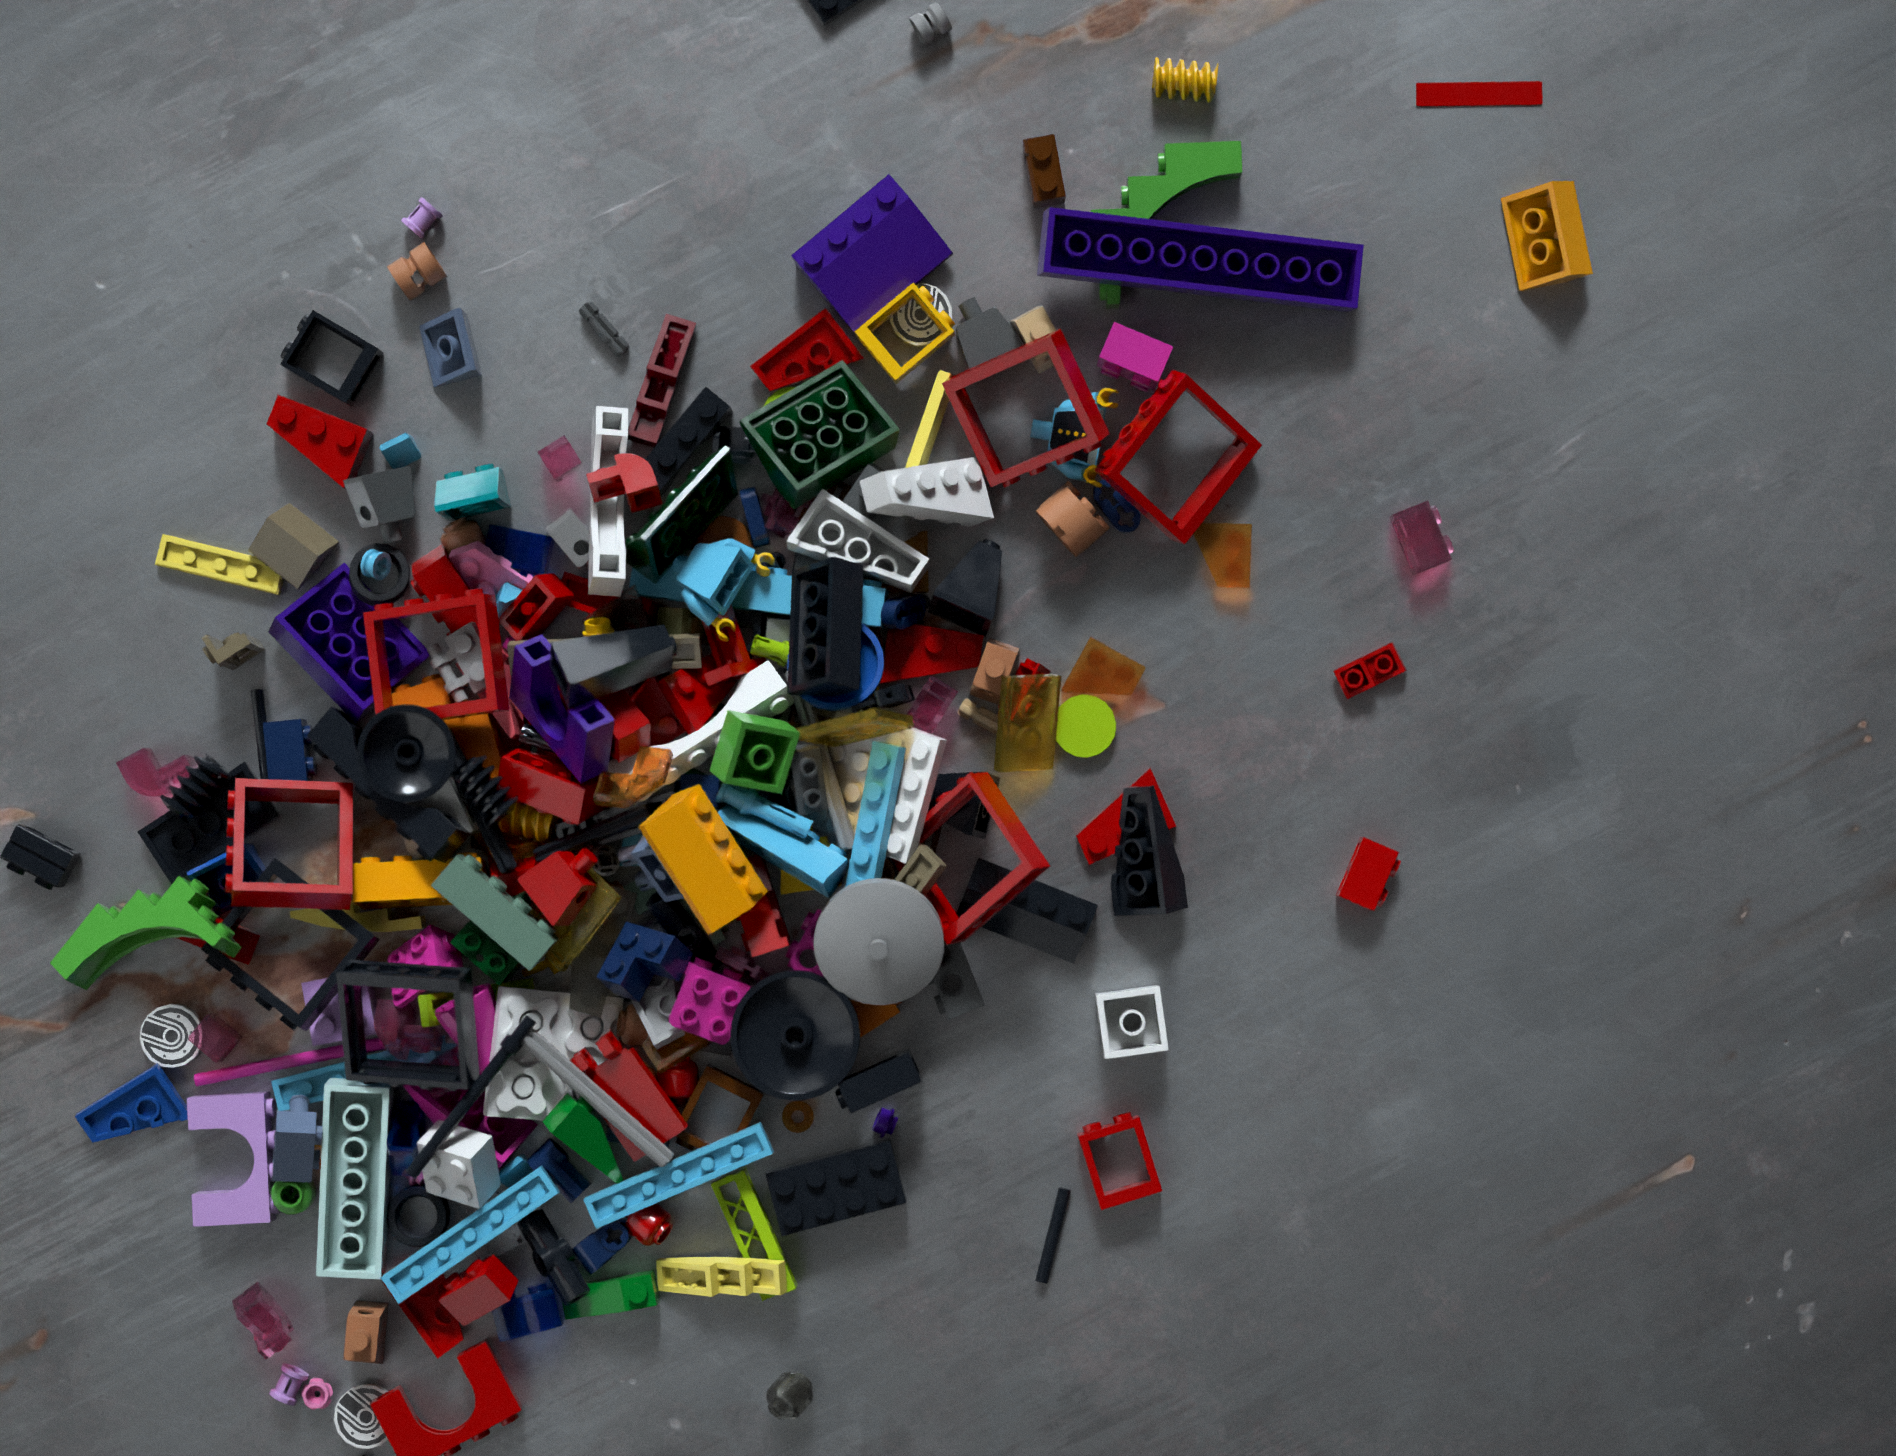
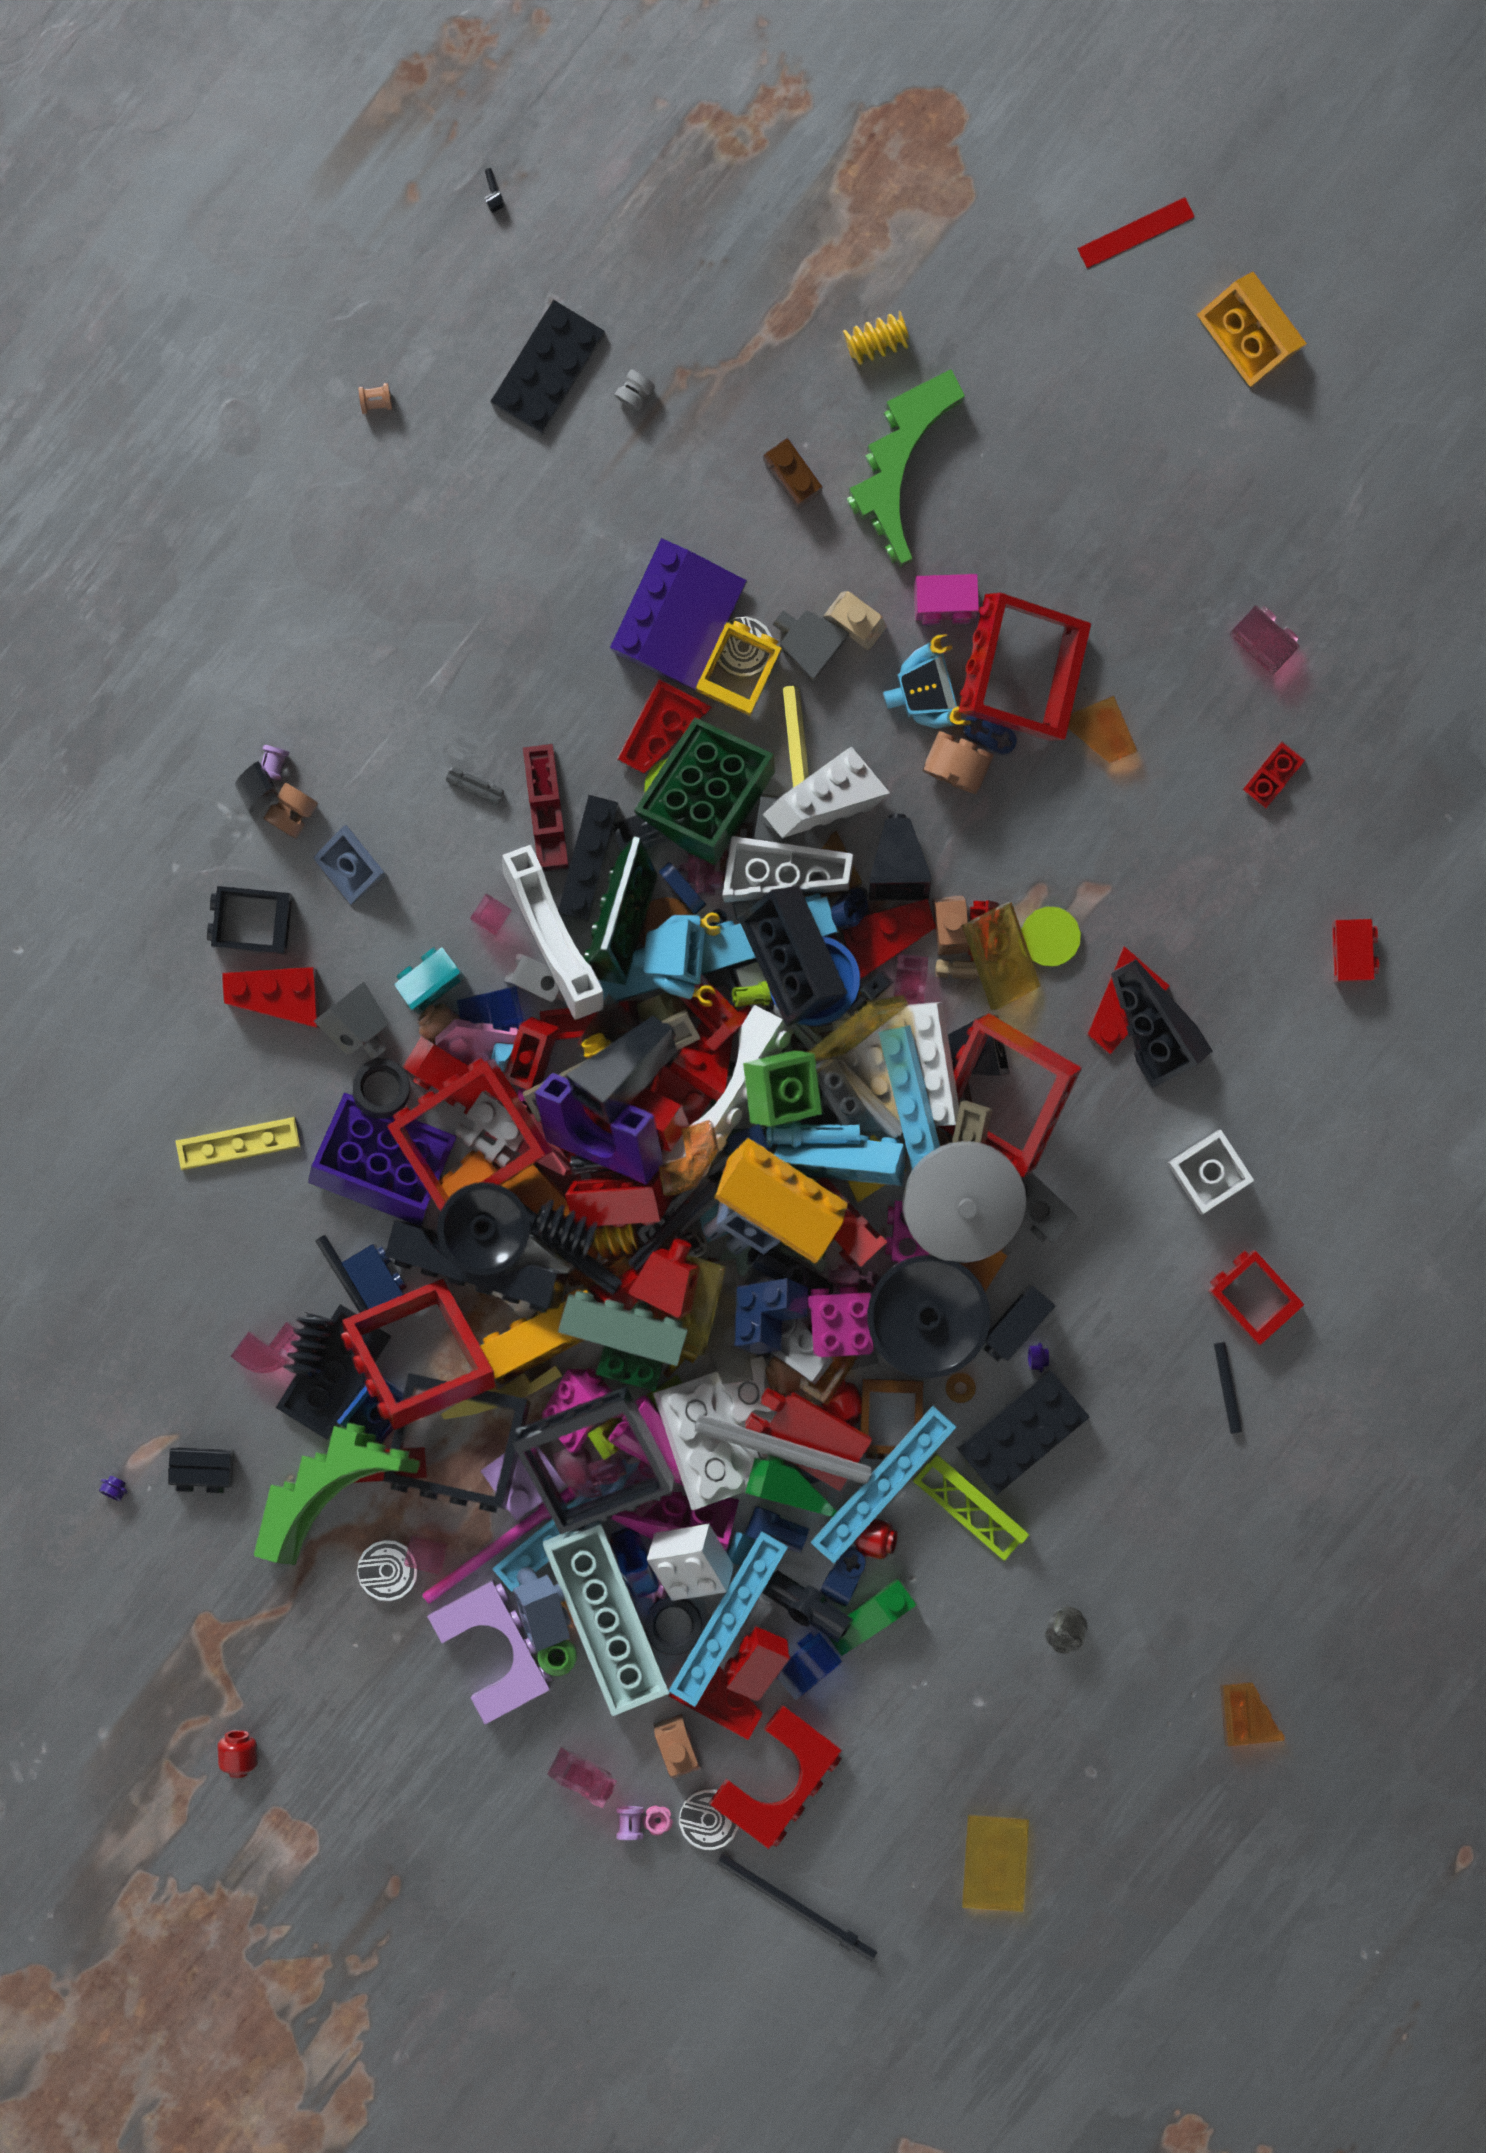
camera: 30 degrees left, 0 degrees up
blue wing [75,1063,188,1143] -> none
dark tan bracket [202,632,265,670] -> none
dark tan slope [248,503,339,590] -> none
medium azure bush [360,549,392,580] -> none
medium azure slope [379,433,421,469] -> none
black bar [406,1015,537,1179] -> none
red brick [586,453,663,513] -> none
light yellow slope [656,1257,787,1297] -> none
red window [942,328,1110,488] -> none
black slope [956,857,1098,964] -> none
dark purple brick [1037,207,1364,312] -> none
clear orange wing [1061,636,1147,696] -> none
none -> black slope [235,761,278,813]

